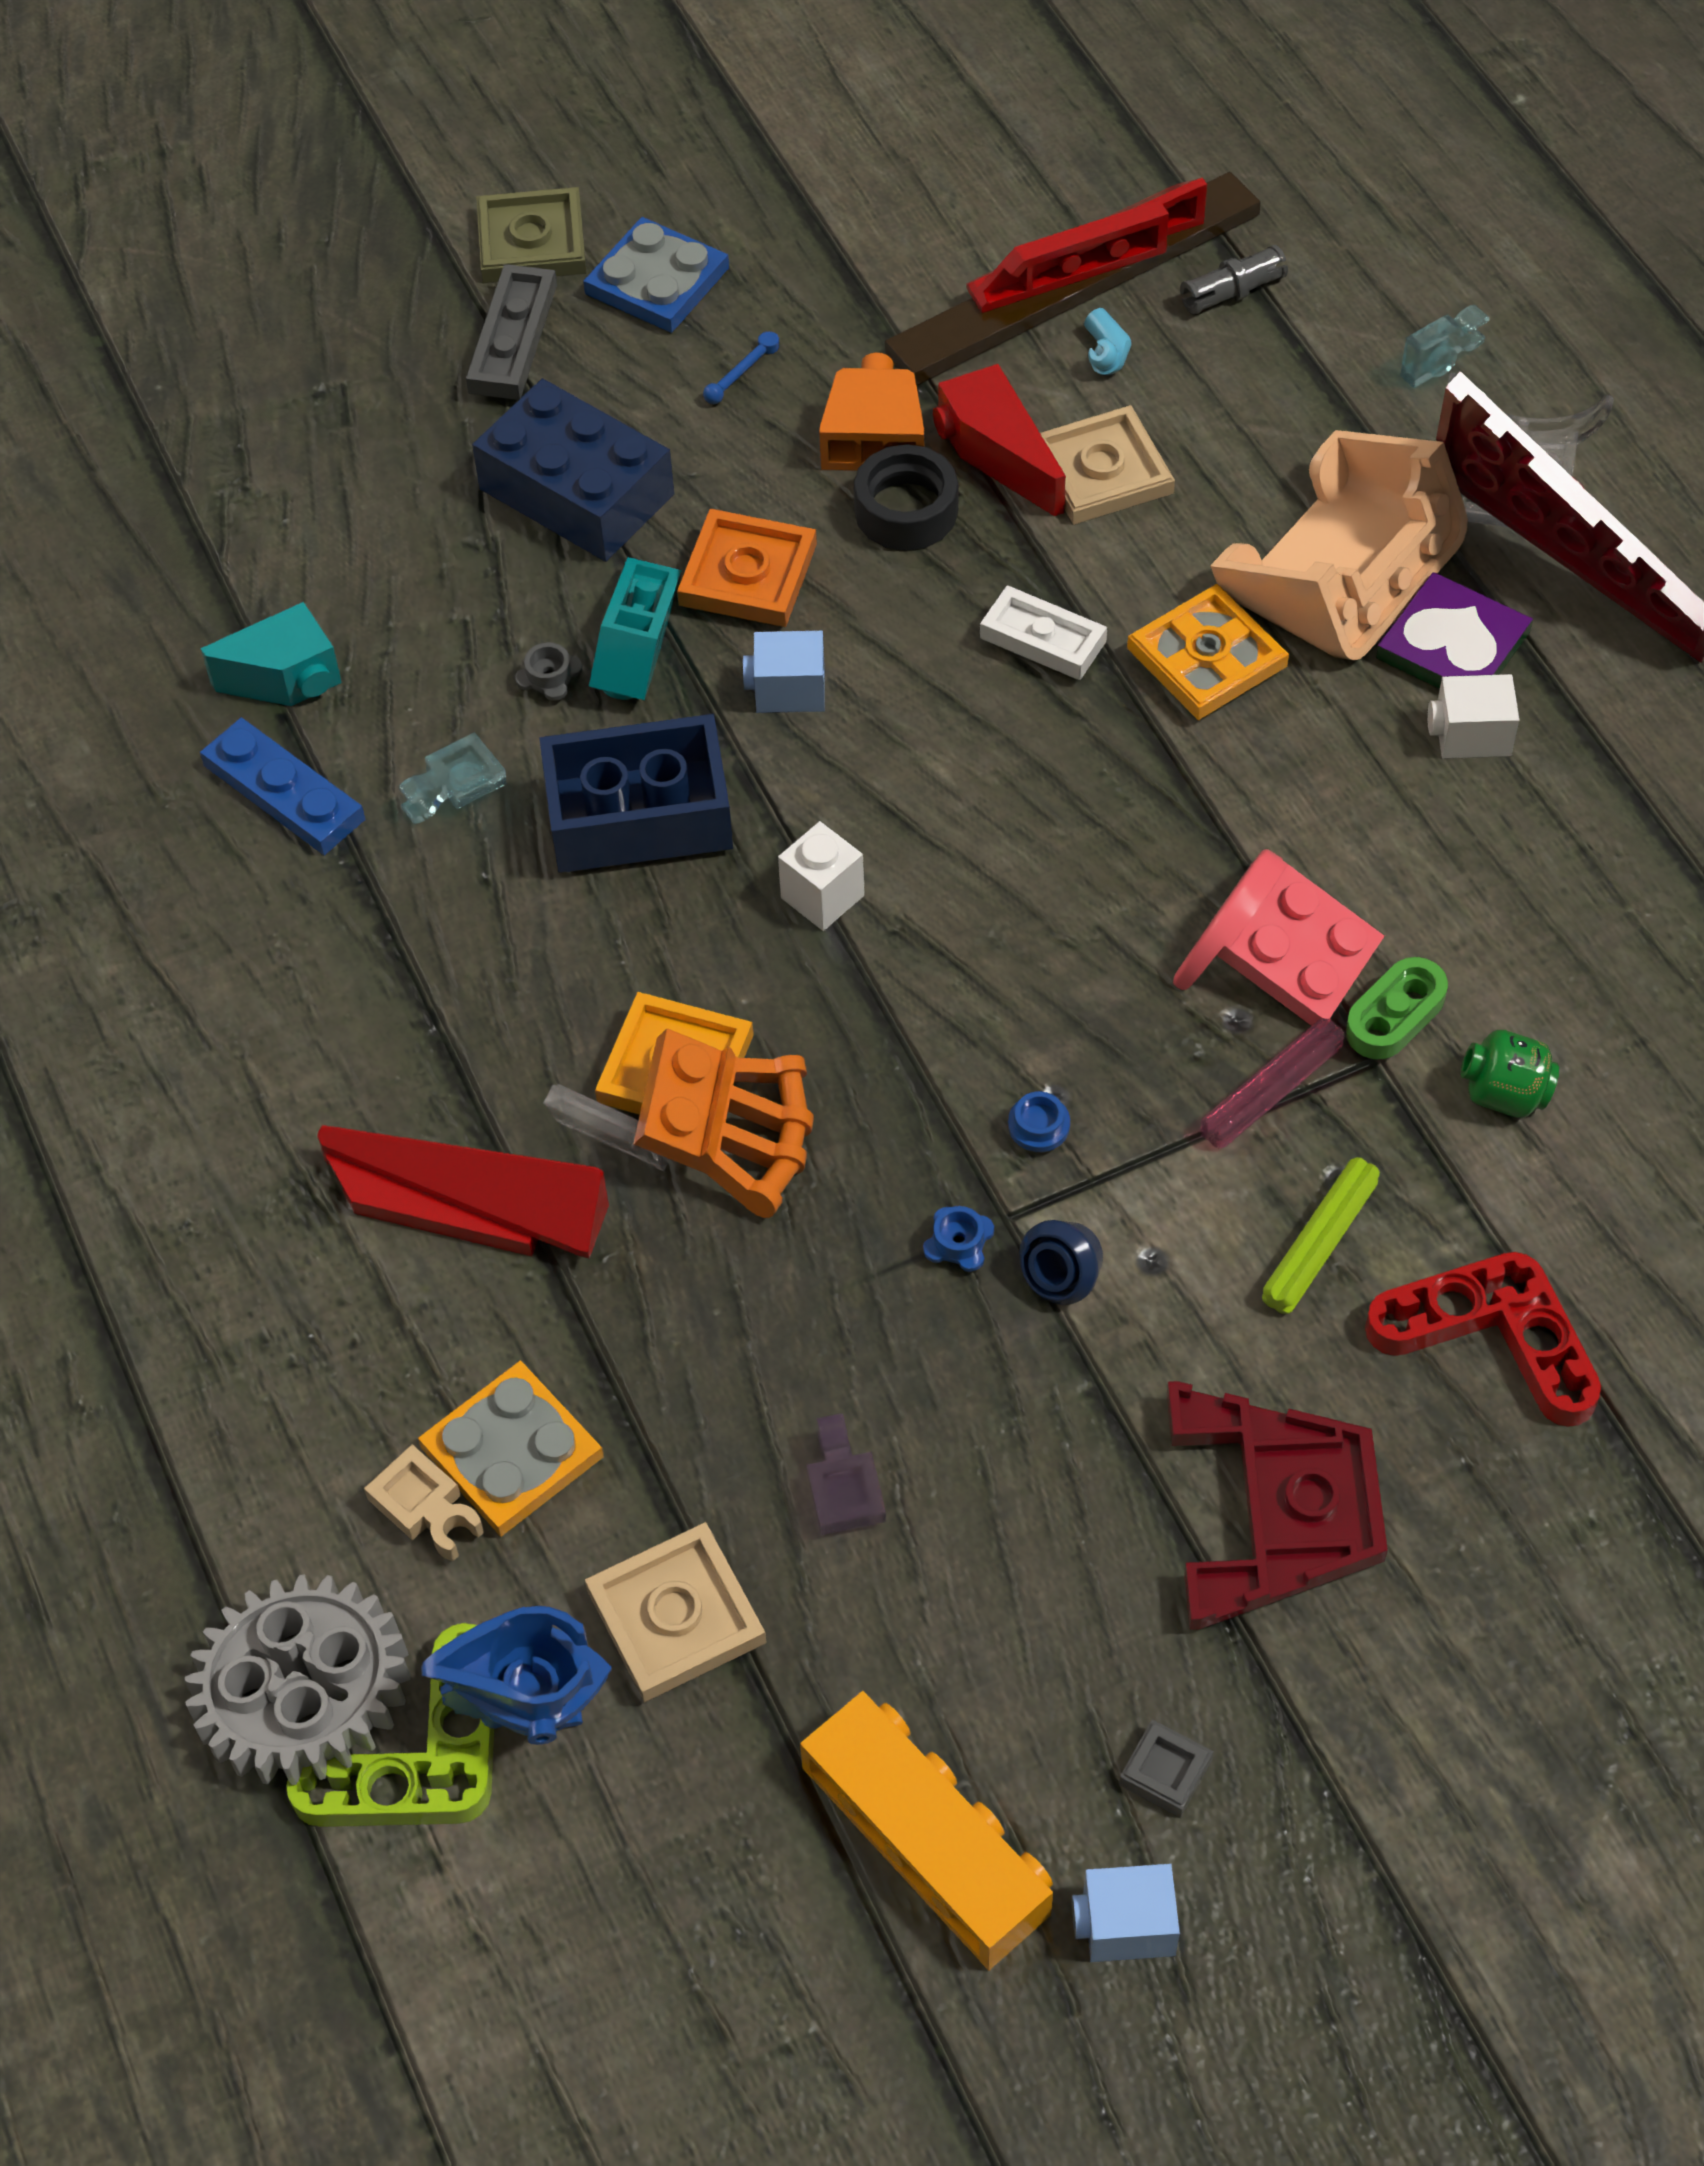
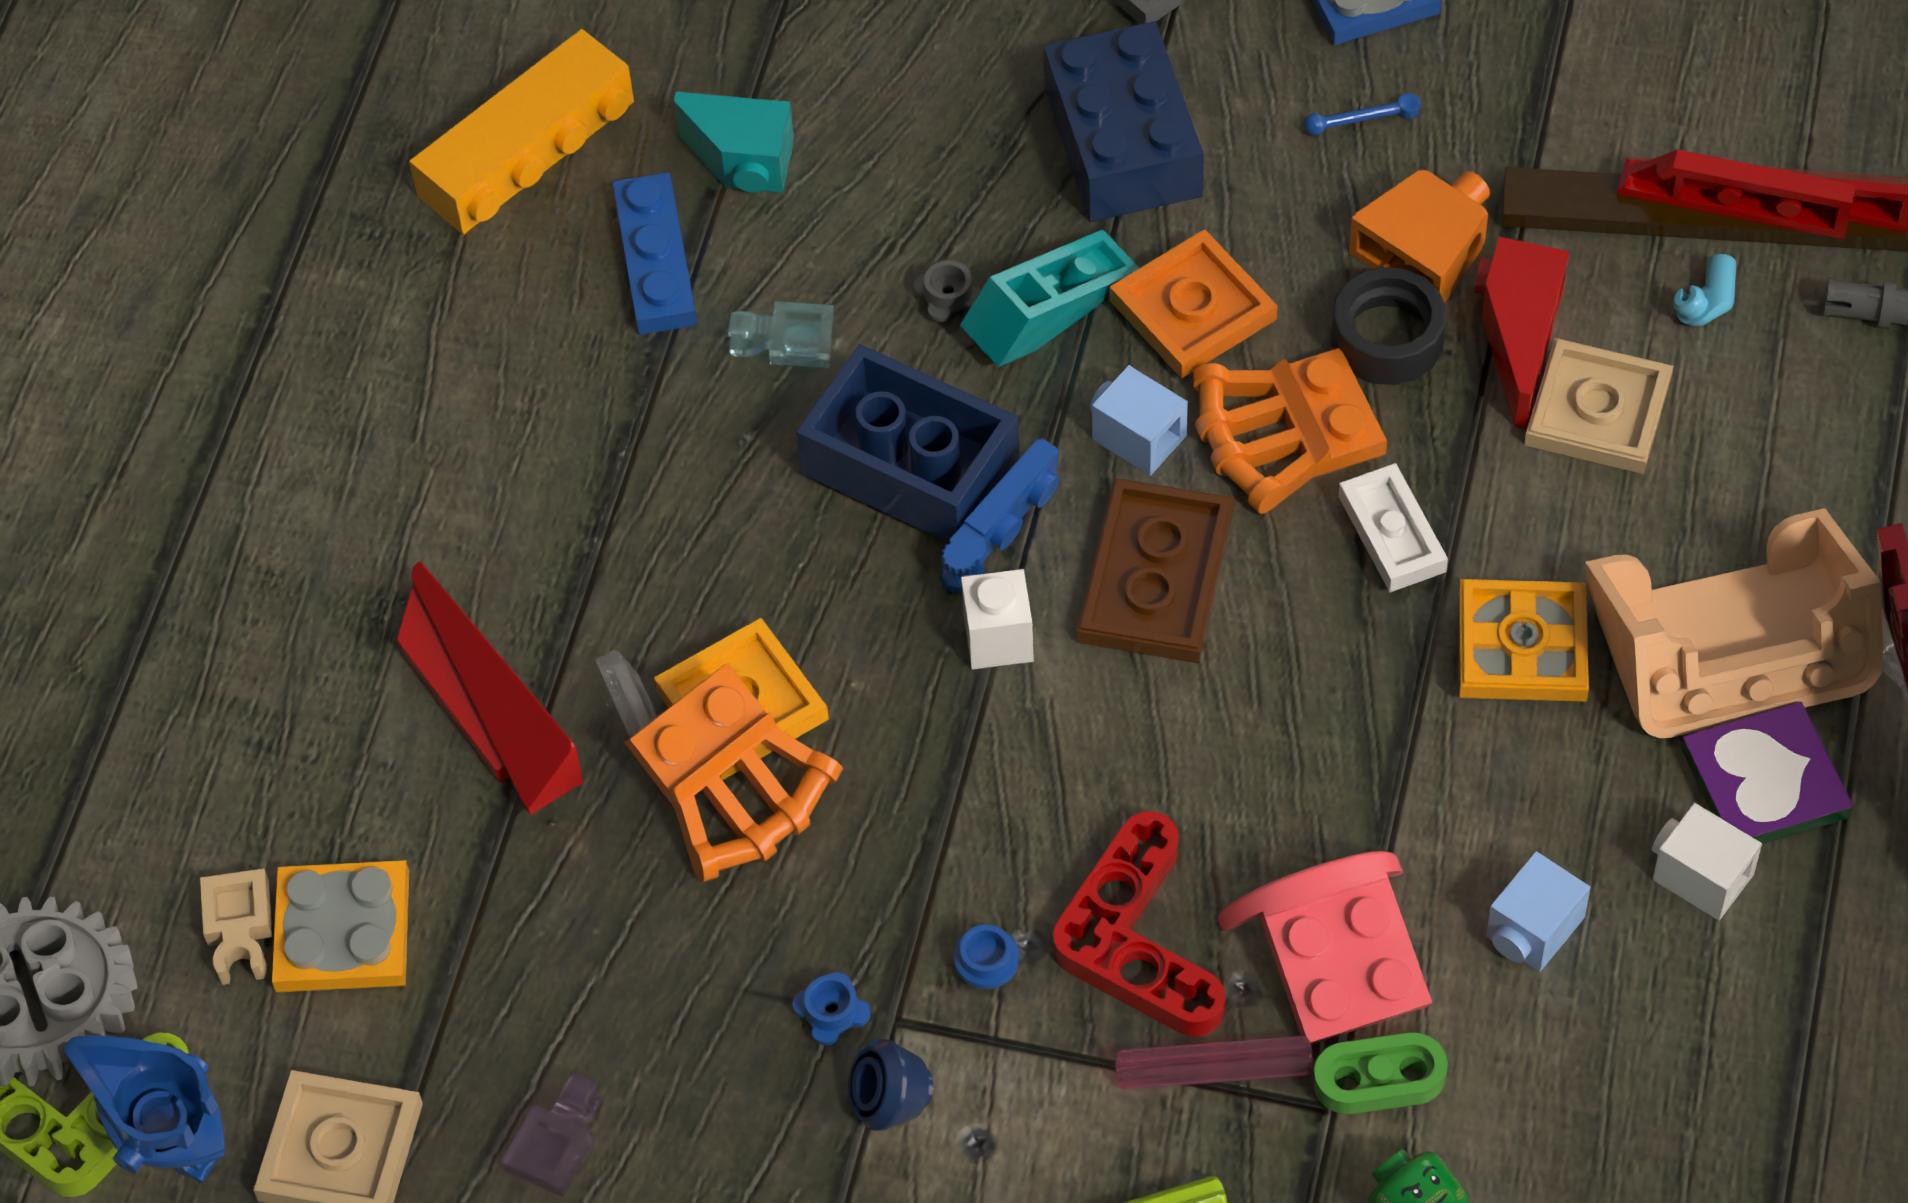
camera: 40 degrees right, 0 degrees up
none -> light orange brick [409,29,634,235]
none -> blue hinge [940,438,1060,596]
none -> red beam [1053,811,1225,1037]
none -> reddish brown tile [1077,478,1235,664]
none -> orange plate [1193,348,1387,514]
none -> light blue brick [1486,851,1591,972]

